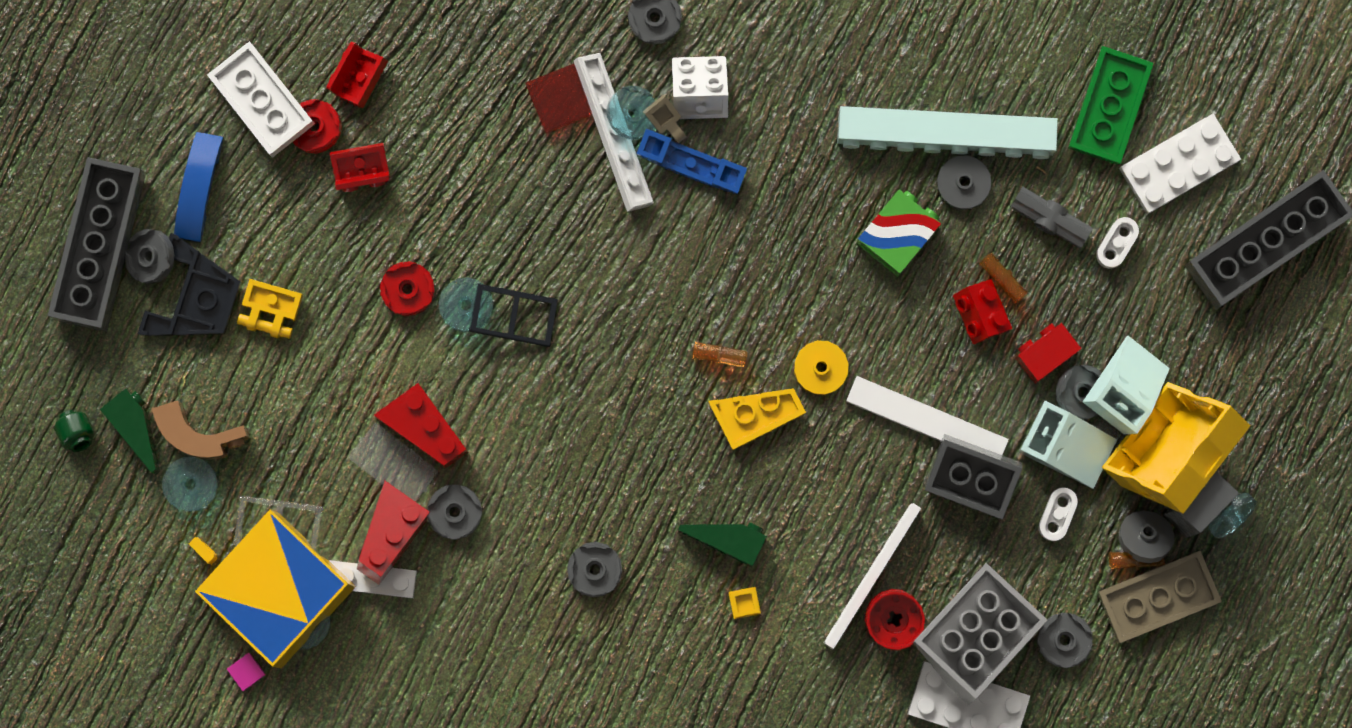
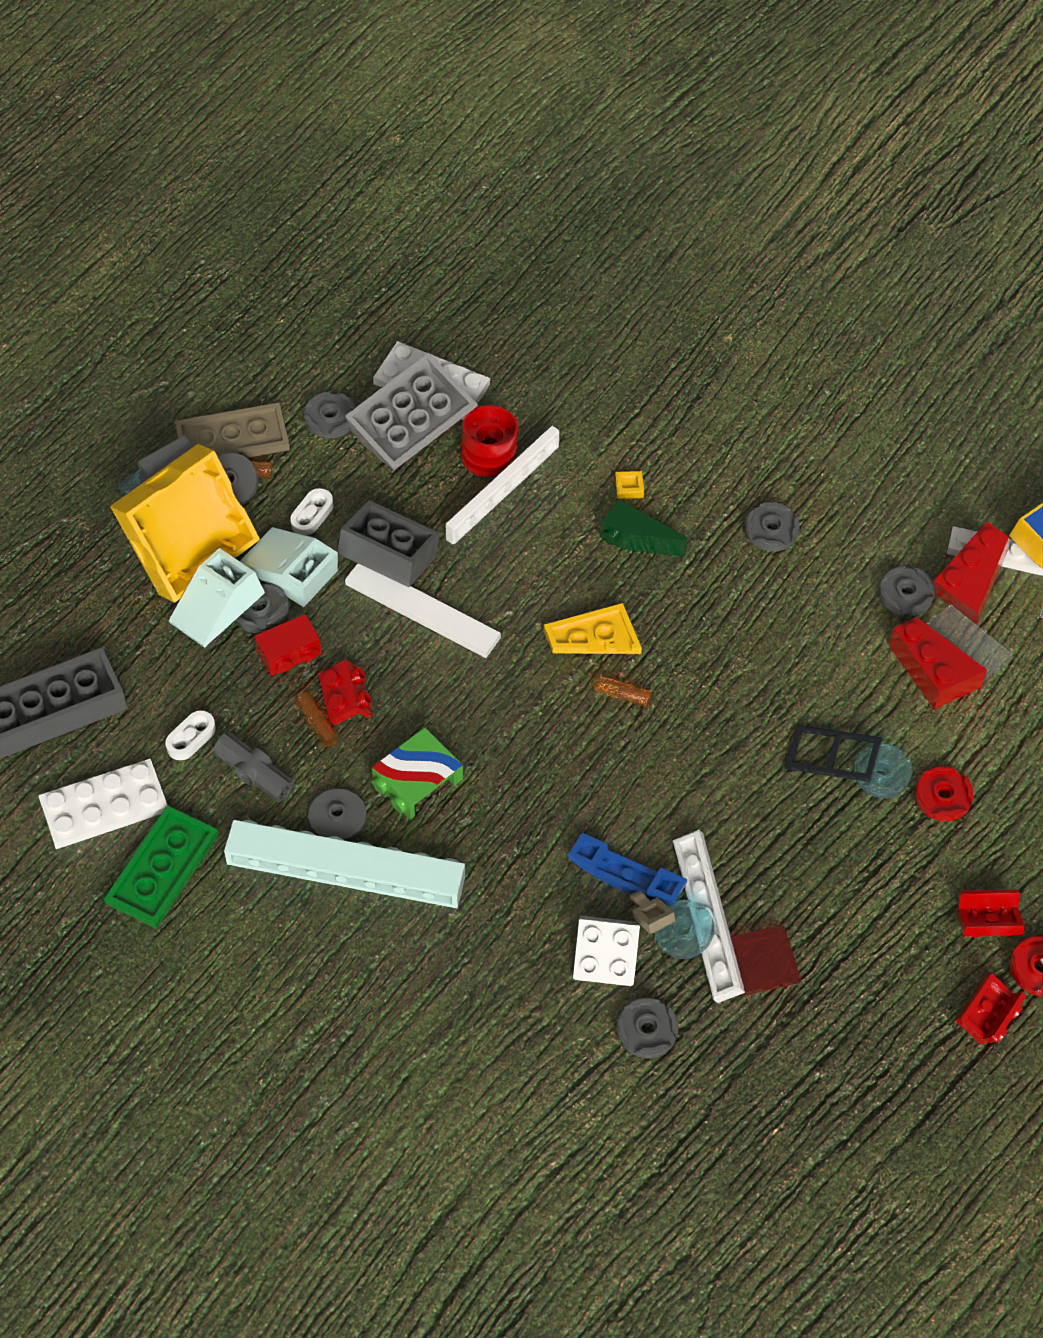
camera: 170 degrees left, 25 degrees down
yellow plate [794,340,848,395] -> none

